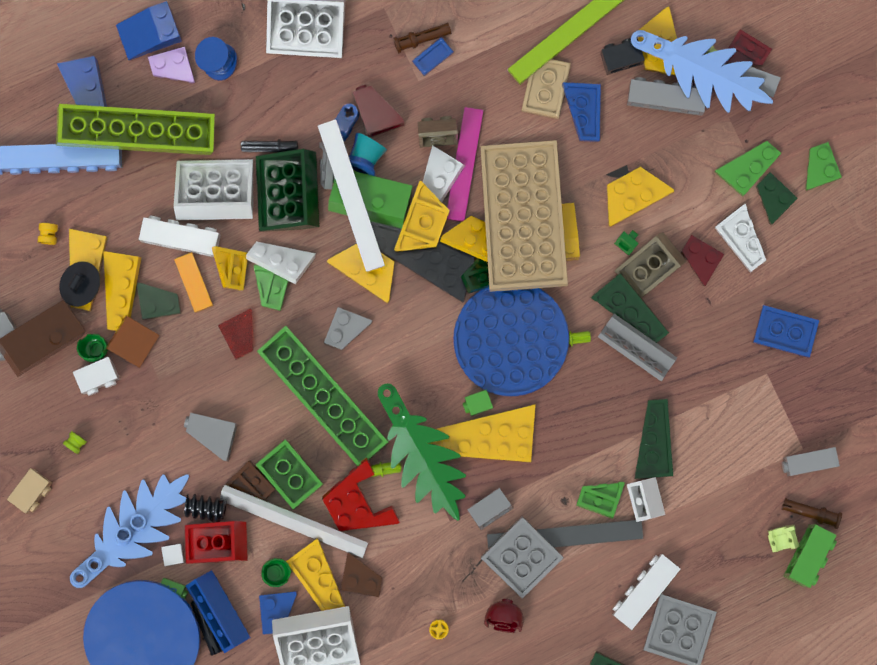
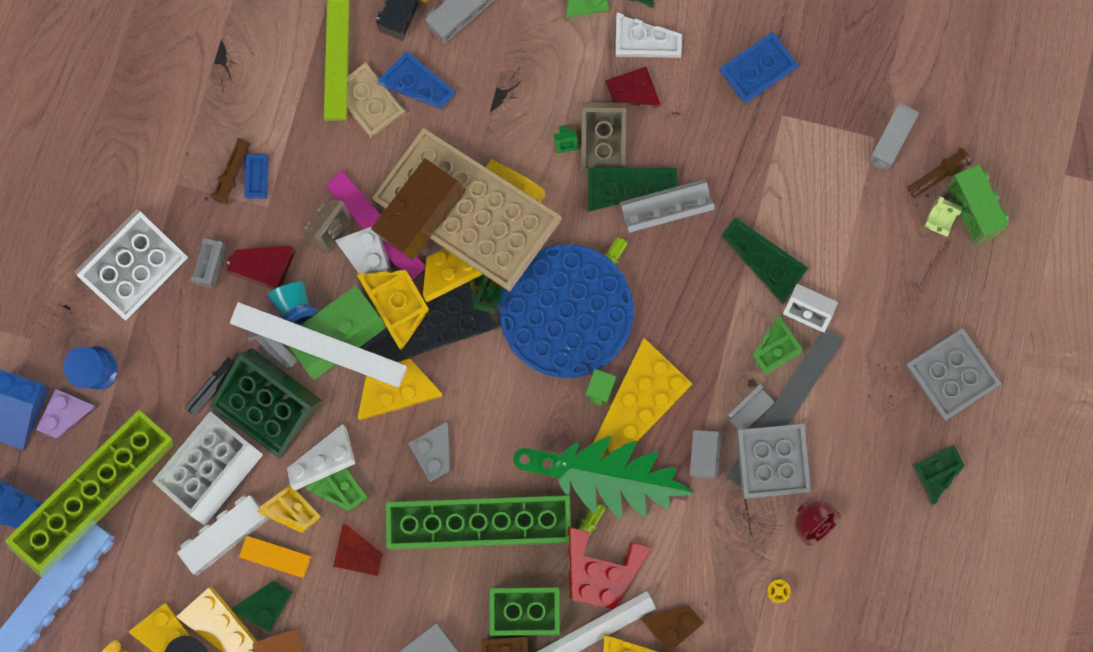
camera: 45 degrees left, 5 degrees down
blue piece [334,104,359,142] -> none
yellow wing [607,167,674,227] -> none
white brick [612,554,680,630] -> none
none -> light grey hinge [190,238,227,289]
none -> reddish brown brick [371,158,466,261]
none -> light grey panel [726,384,775,430]

